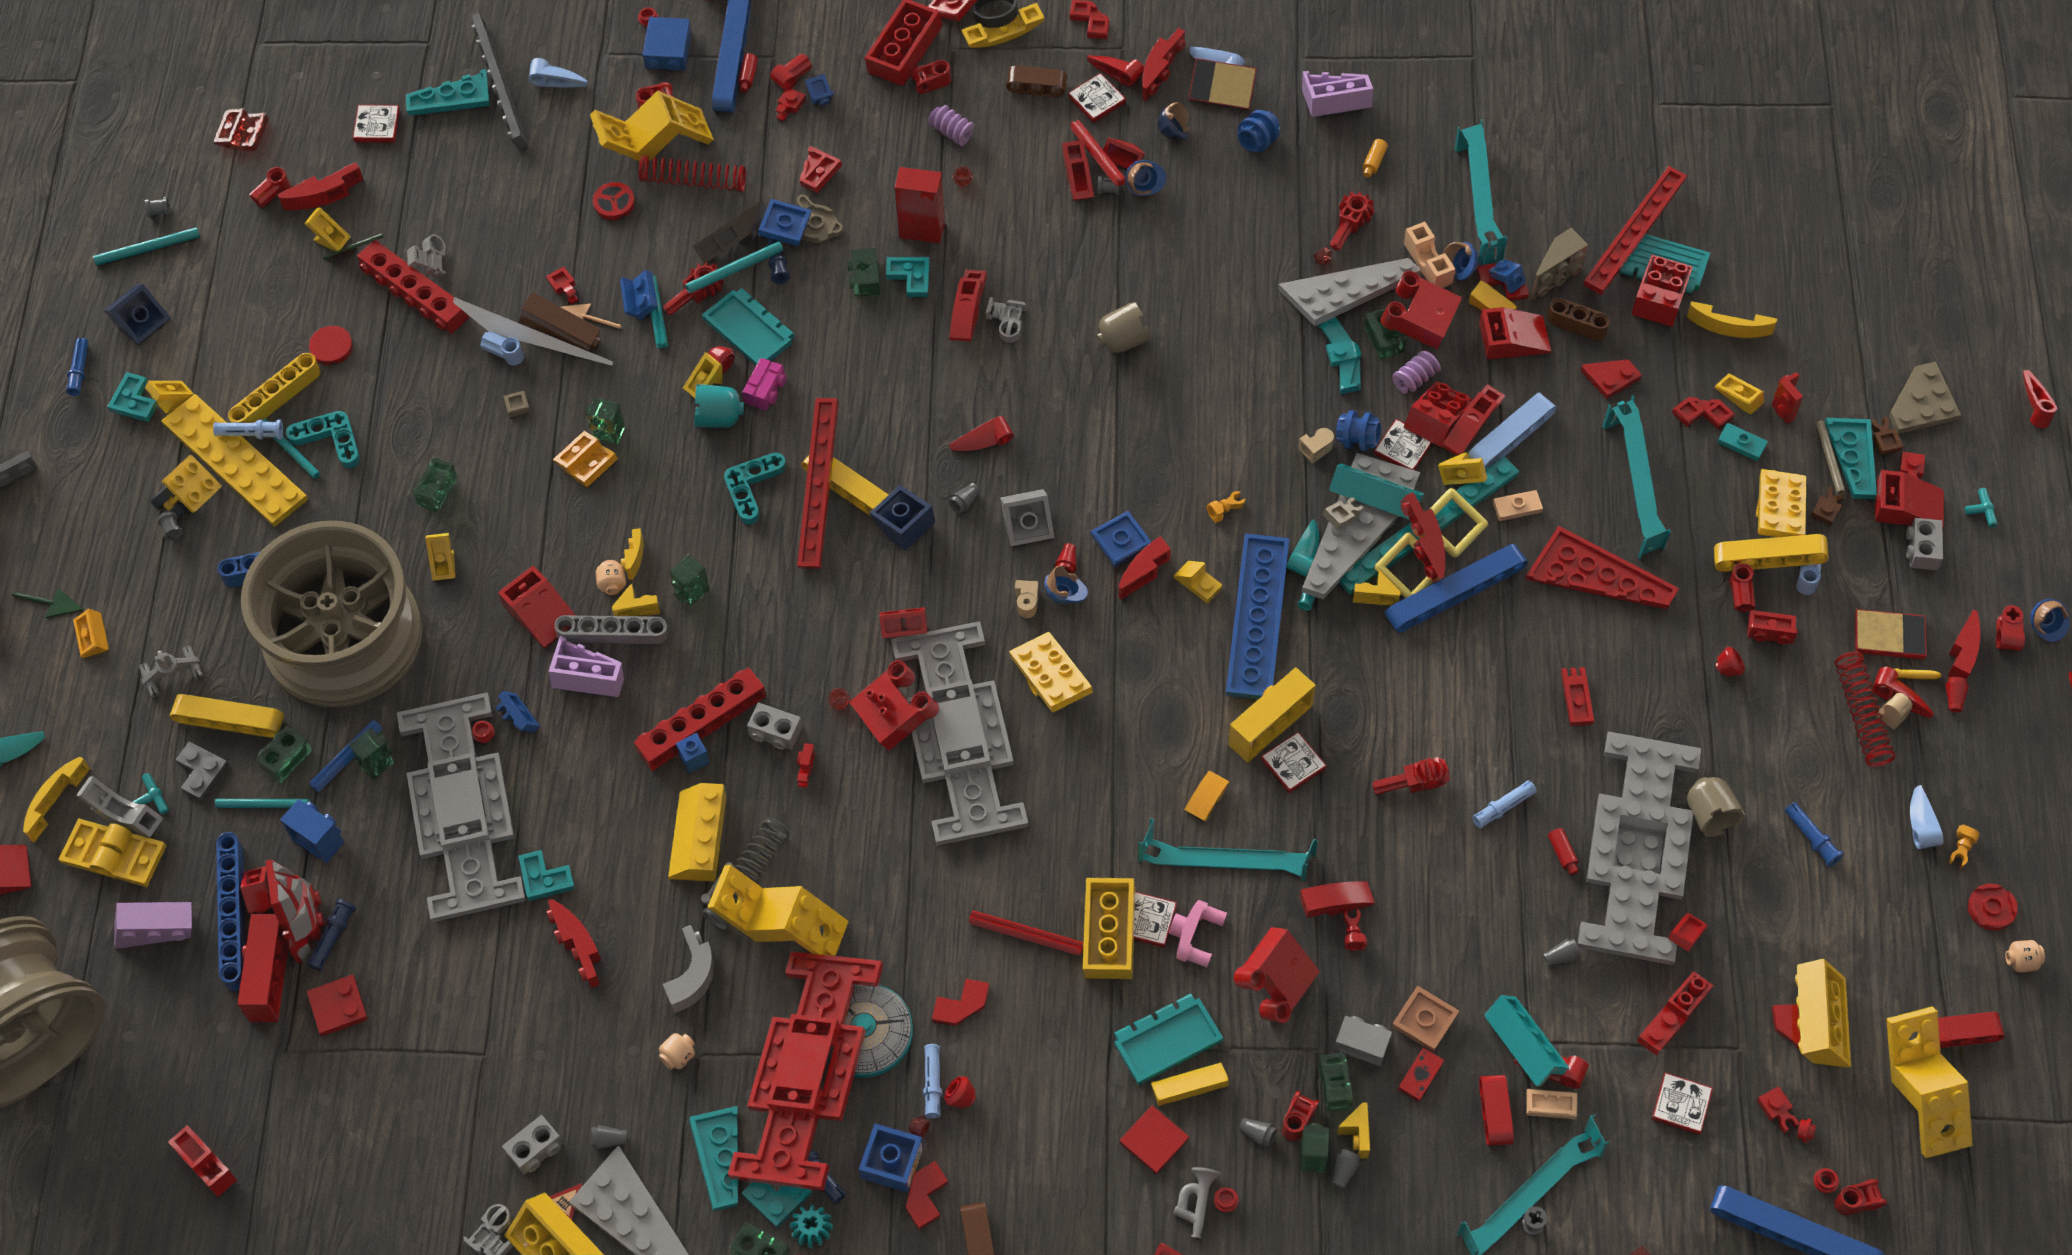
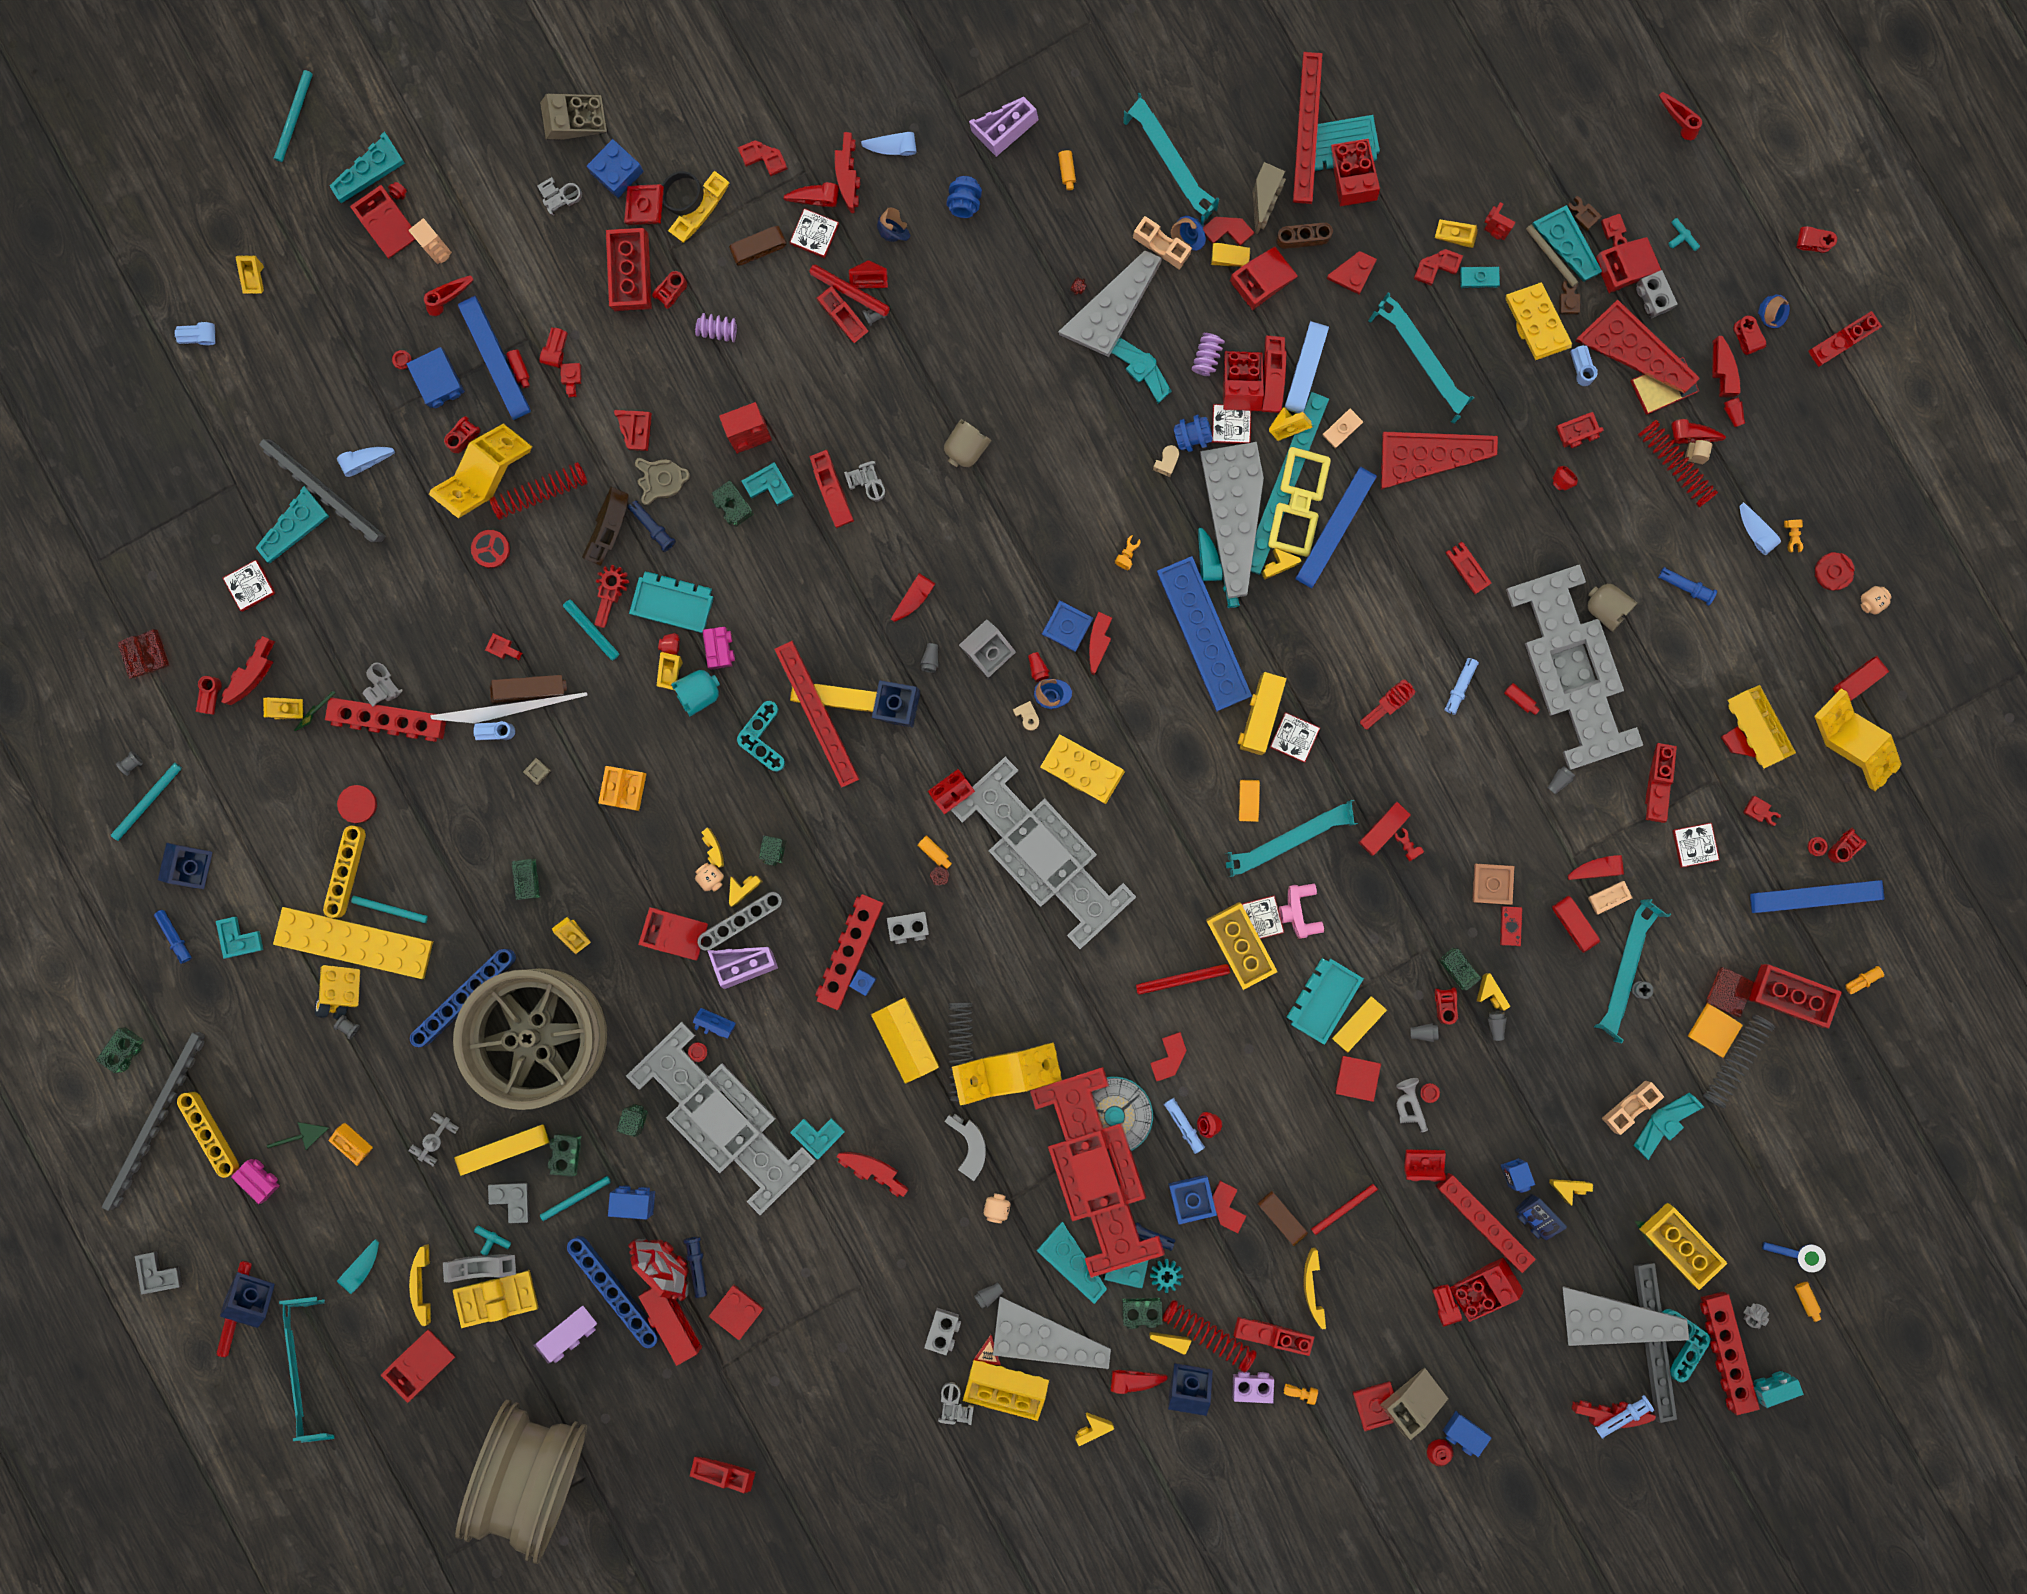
camera: 30 degrees left, 25 degrees up
yellow slope [145,381,194,414] -> none
light blue pin [213,420,283,440] -> none
red slope [240,866,272,914] -> none
teal beam [286,411,360,468] -> none
blue axle [309,720,382,792] -> none
light nougat piece [561,304,622,329] -> none
clear green brick [586,397,625,444] -> none
blue bracket [620,270,658,320] -> none
teal piece [685,241,783,294] -> none
light grey hinge [701,862,733,904] -> none
blue plate [758,199,811,246] -> none
red plate [797,743,815,788] -> none
blue bracket [805,74,834,106] -> none
red piece [849,660,939,751] -> none
clear red plate [908,1115,930,1139] -> none
clear red plate [952,166,973,186] -> none
blue piece [1125,160,1166,196] -> none
yellow slope [1173,561,1222,604] -> none
pearl gold tile [1189,58,1257,110] -> none
red piece [1234,927,1320,1023] -> none
clear green brick [1300,1124,1329,1173] -> none
dark tan plate [1322,498,1363,530] -> none
teal panel [1329,464,1425,520] -> none
red gear [1330,191,1375,251] -> none
light grey brick [1334,1016,1392,1066] -> none
clear green brick [1364,308,1407,360] -> none
red piece [1381,271,1462,350] -> none
red slope [1400,492,1445,583] -> none
teal panel [1485,995,1569,1086] -> none
blue bracket [1489,259,1526,293] -> none
red tile [1668,913,1708,952] -> none
yellow slope [1687,301,1777,338] -> none
yellow beam [1714,534,1829,572] -> none
red piece [1729,563,1755,612] -> none
red plate [1797,1118,1816,1144] -> none
dark tan plate [1889,362,1961,434] -> none
yellow piece [1894,668,1942,680] -> none
none -> light orange cylinder [917,835,952,869]
none -> red wing [1576,300,1700,393]

